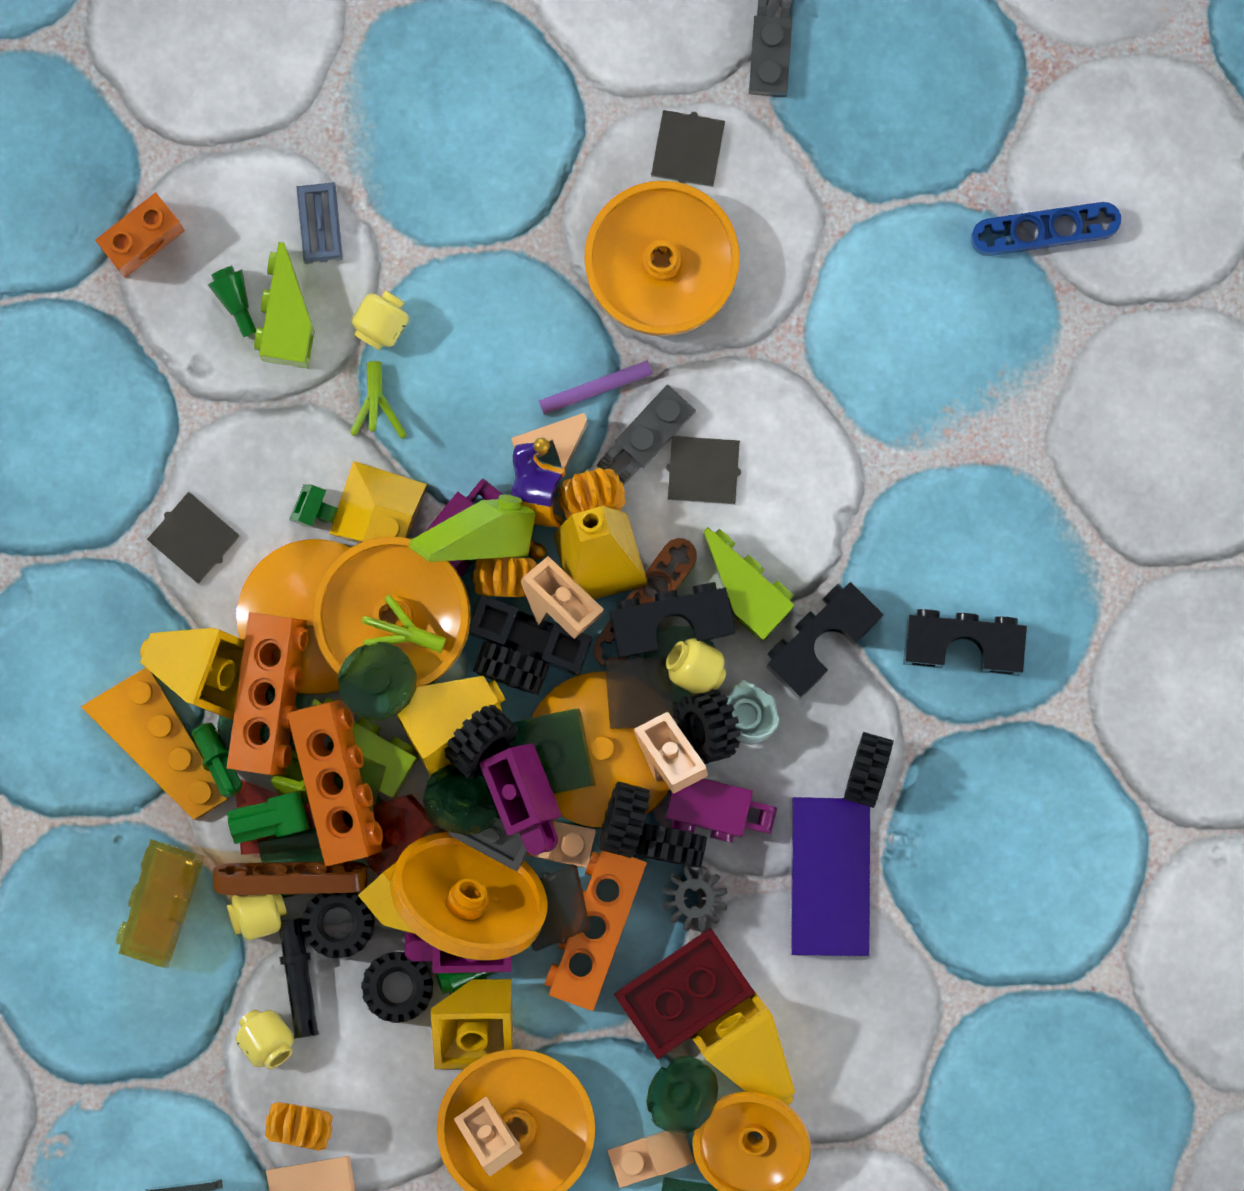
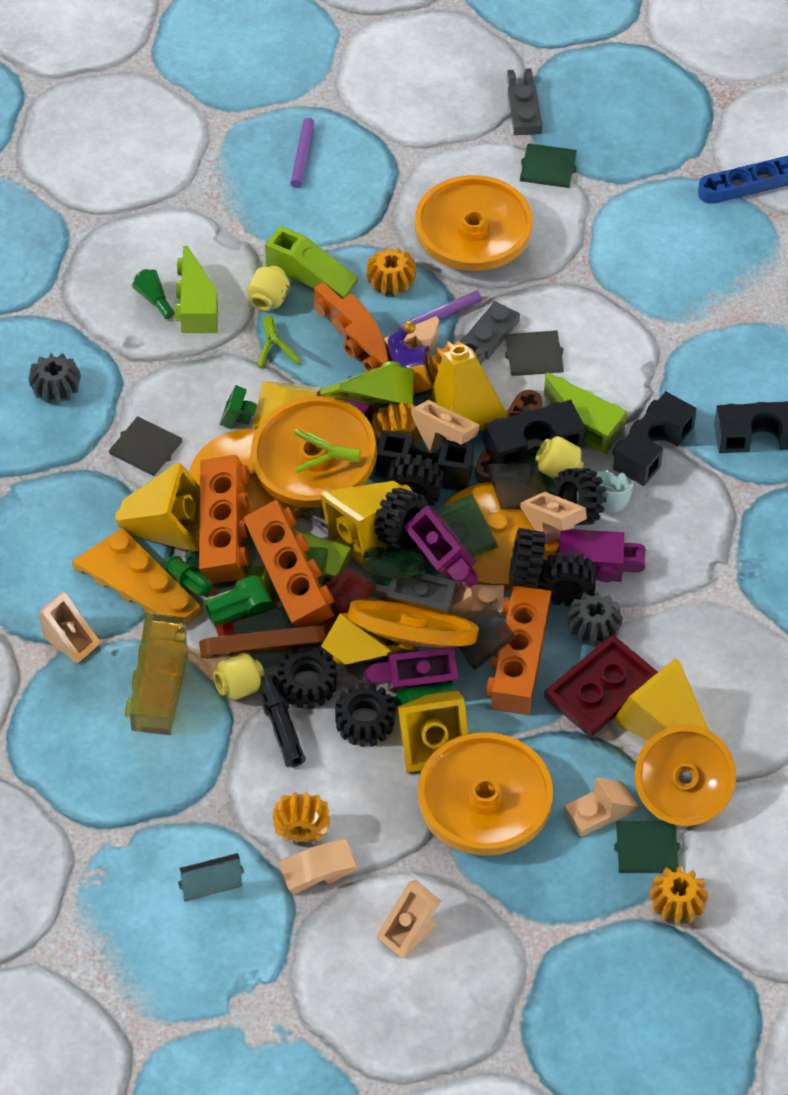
camera: 15 degrees left, 30 degrees down
orange brick [95,192,185,278] -> none
light yellow head [235,1009,294,1069] -> none
sand blue tile [296,182,343,264] -> none
clear green tile [338,642,417,720] -> none
light nougat slope [454,1096,523,1176] -> none
clear green tile [646,1056,719,1135] -> none
clear smoke piece [651,110,725,187] -> none
dark purple slope [791,797,870,956] -> none
black tyre [844,731,894,808] -> none
none -> dark grey gear [28,352,81,404]
none -> light nougat slope [39,592,101,663]
none -> lime slope [265,226,358,299]
none -> medium lavender bar [290,118,314,188]
none -> orange slope [313,282,388,371]
none -> light orange gear [366,246,416,297]
none -> clear green piece [520,143,577,188]

